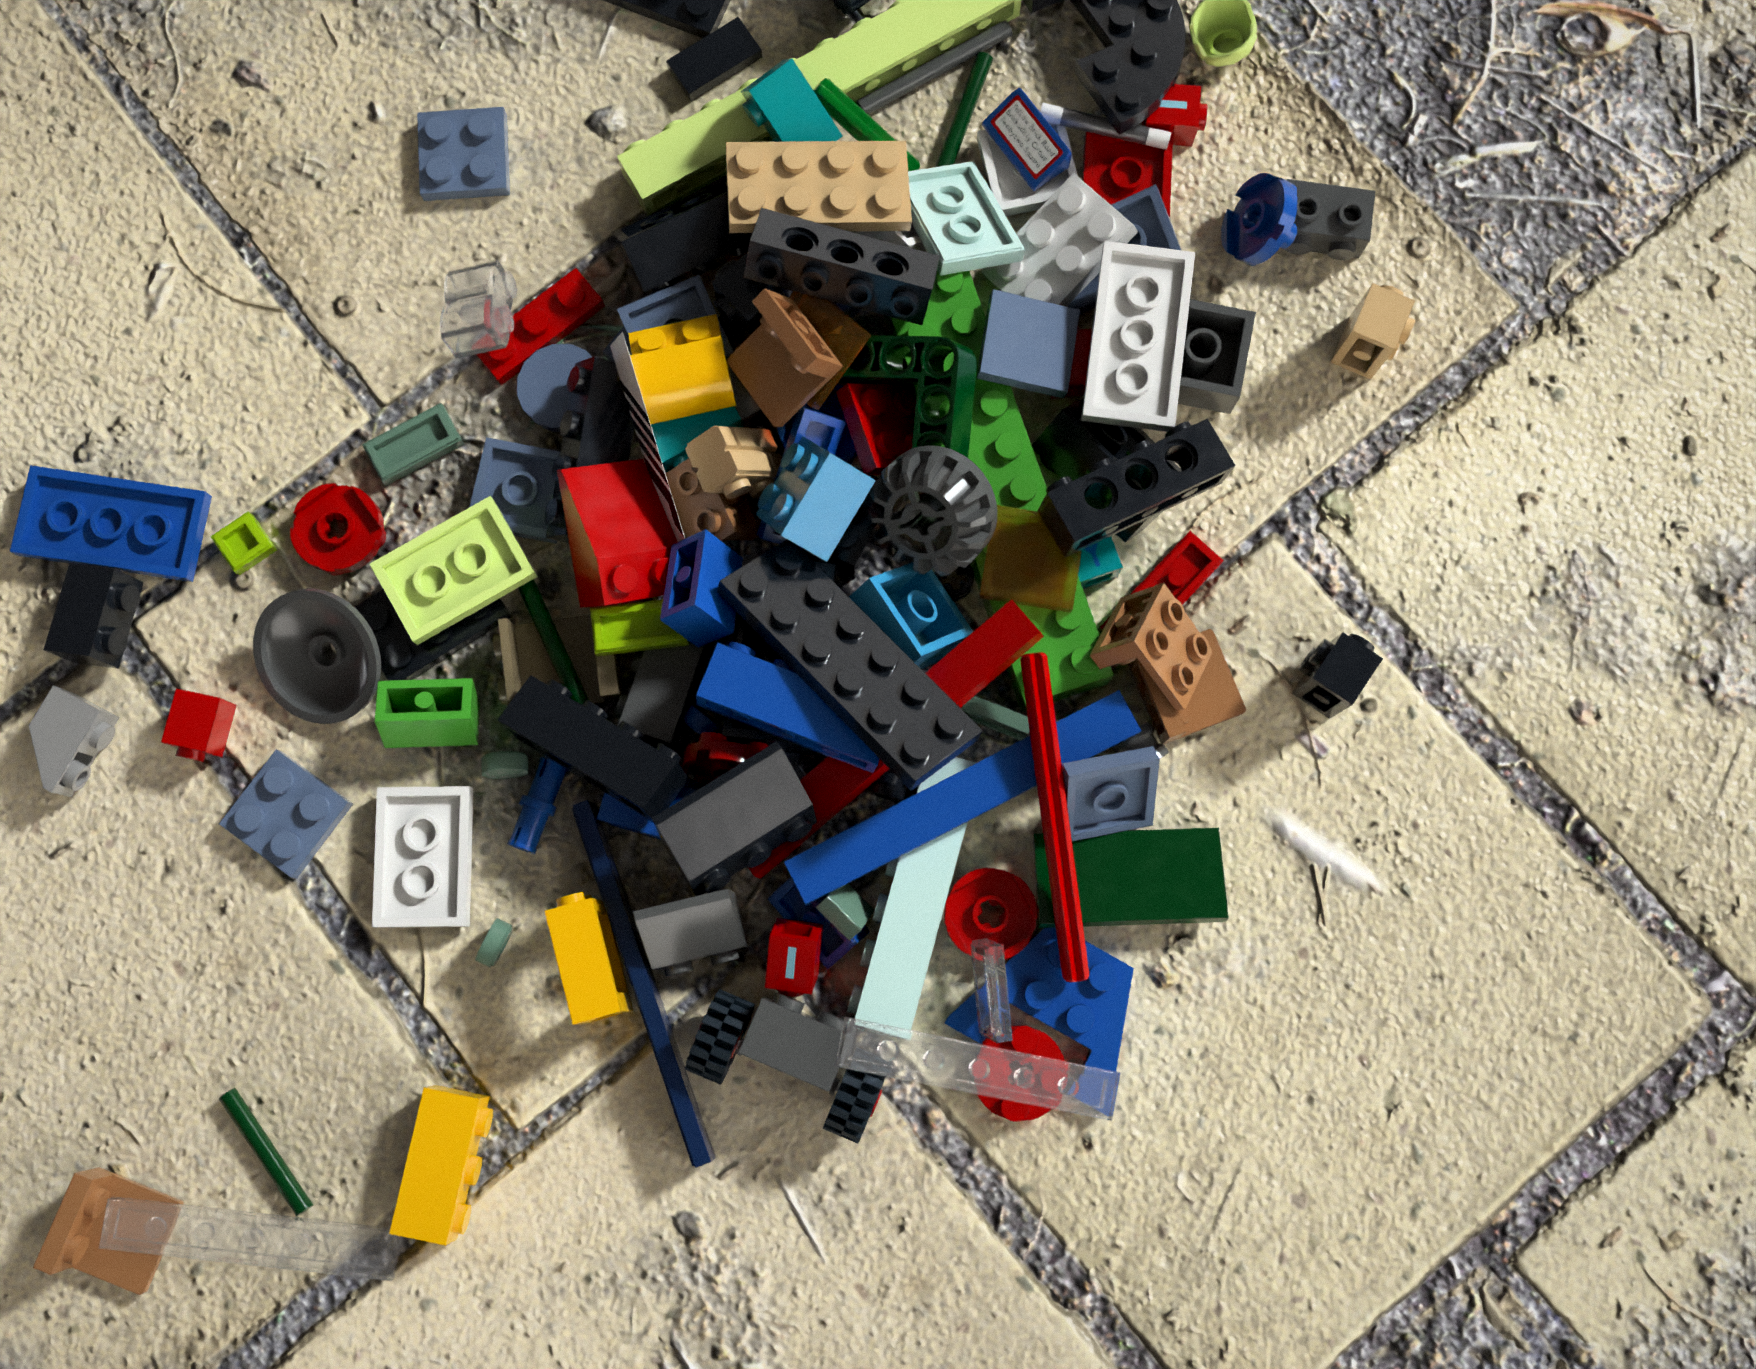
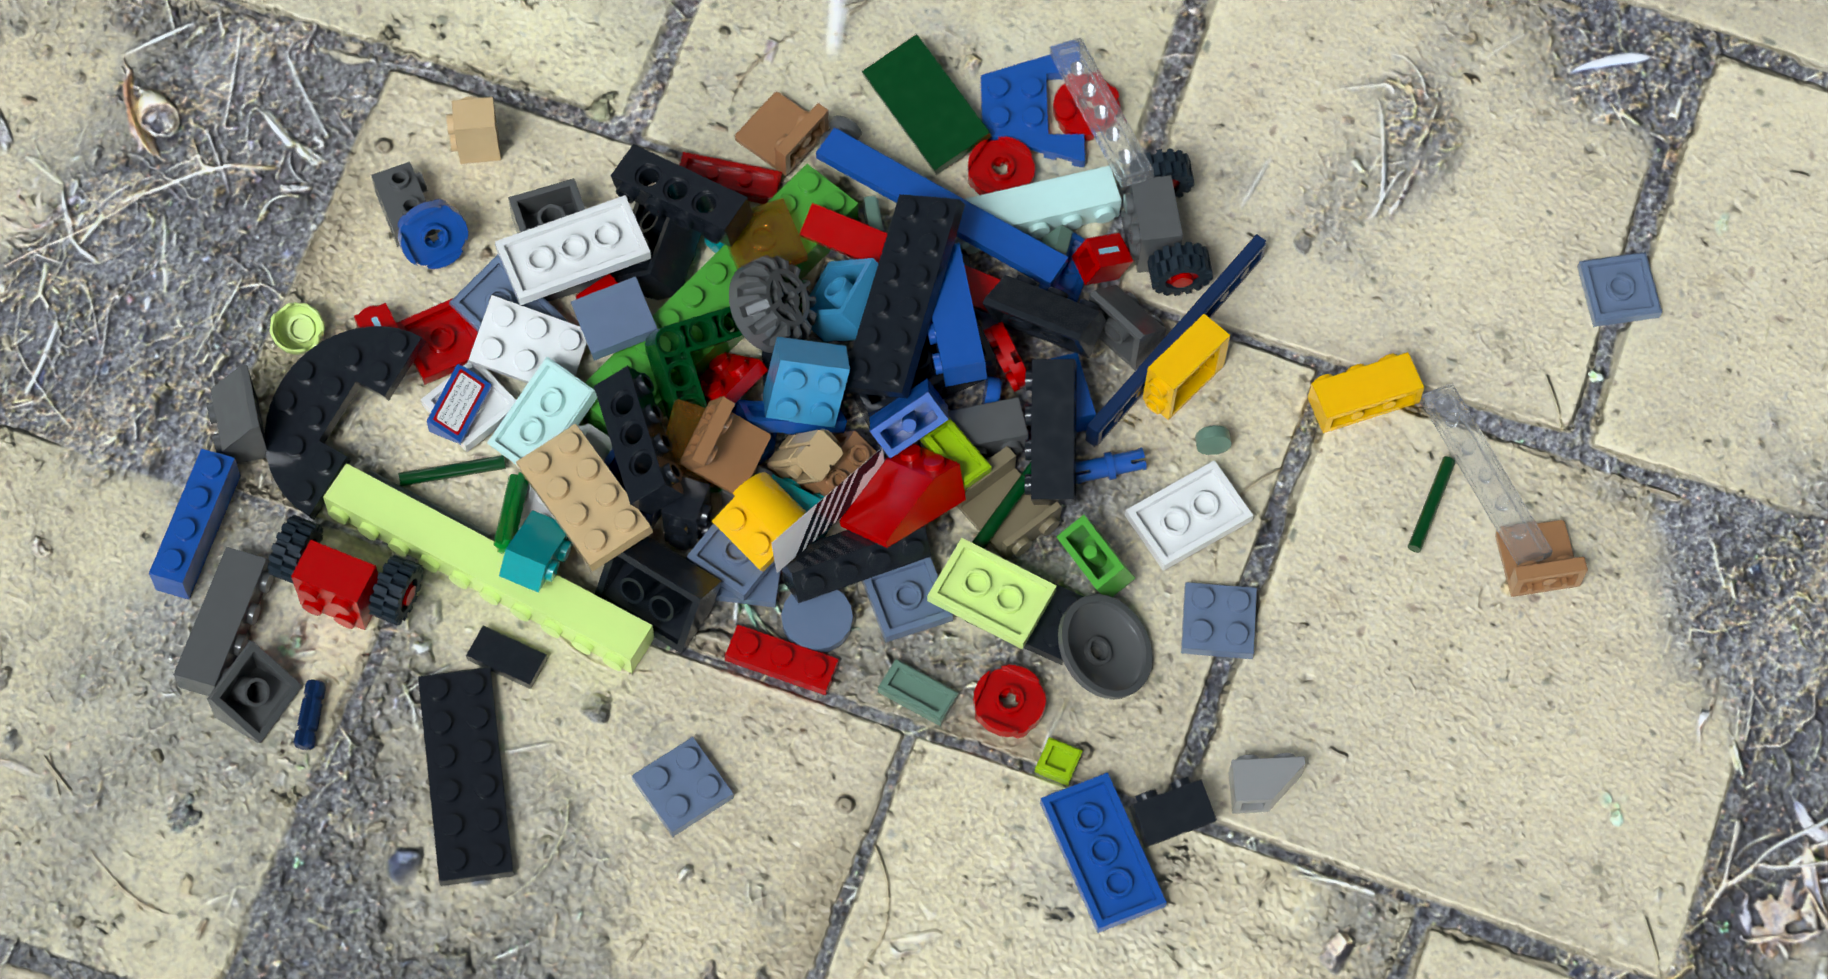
camera: 125 degrees left, 15 degrees down
red brick [161,689,237,762] -> none
clear brick [440,260,517,359] -> none
sand green tile [481,751,528,779] -> none
clear tile [970,938,1013,1043] -> none
red axle [1020,652,1090,982] -> none
flat silver bar [1040,103,1171,150] -> none
sand blue plate [1062,746,1160,841] -> none
medium nougat bracket [1090,583,1212,711] -> none
black brick [1292,632,1383,719] -> none

